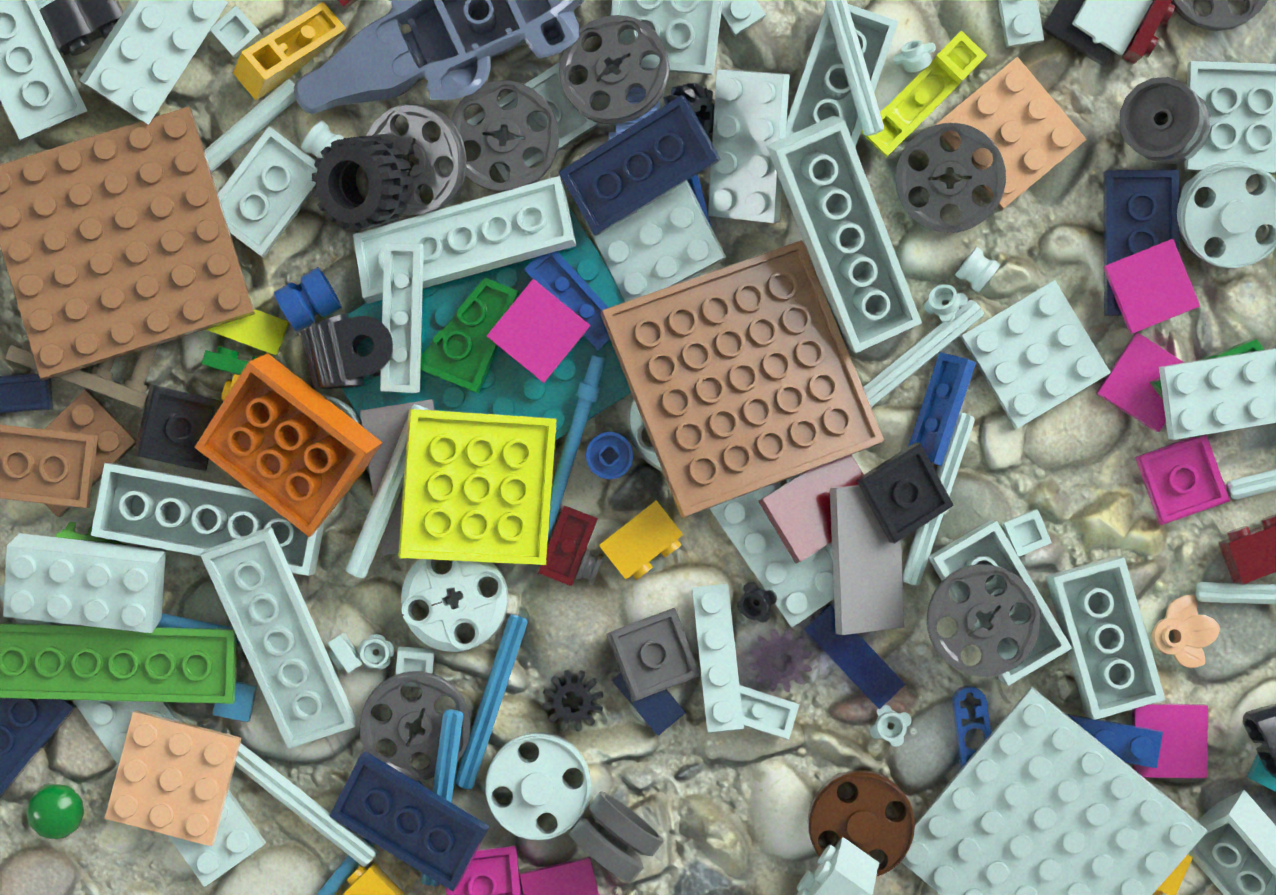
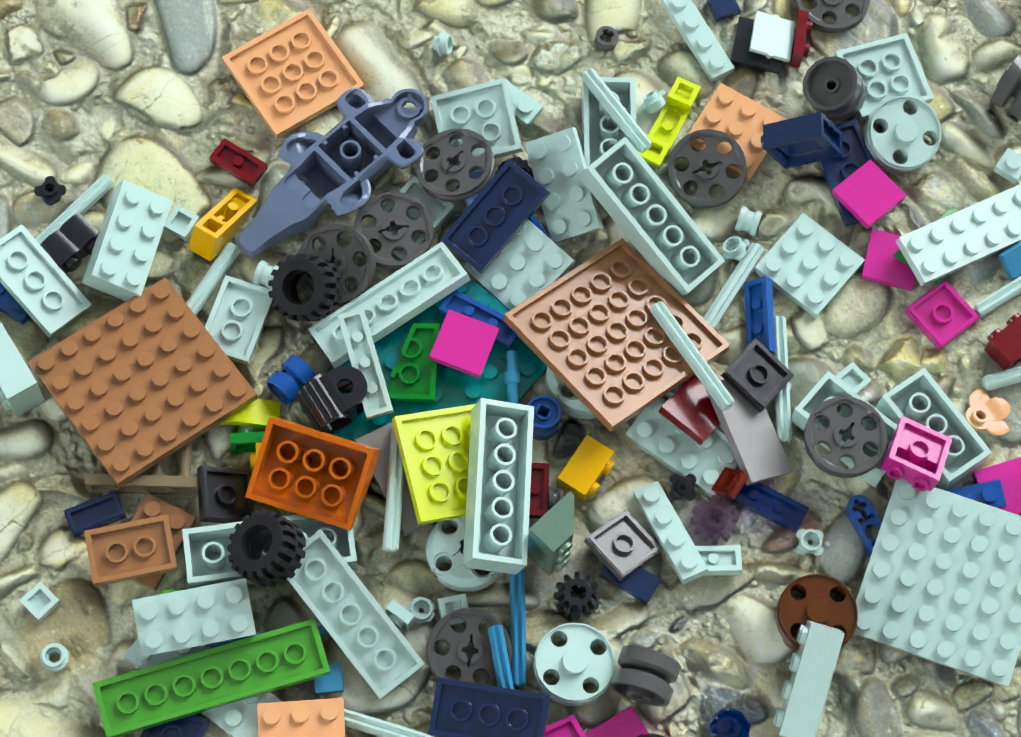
camera: 25 degrees left, 20 degrees down
none -> black tyre [227,509,306,588]
none -> light aqua brick [463,398,534,575]
none -> sand green slope [527,491,574,576]
none -> light aqua axle [650,301,734,411]
none -> clear red tile [711,467,748,499]
none -> dark blue window [761,112,843,169]
none -> dark pink plate [880,416,952,492]

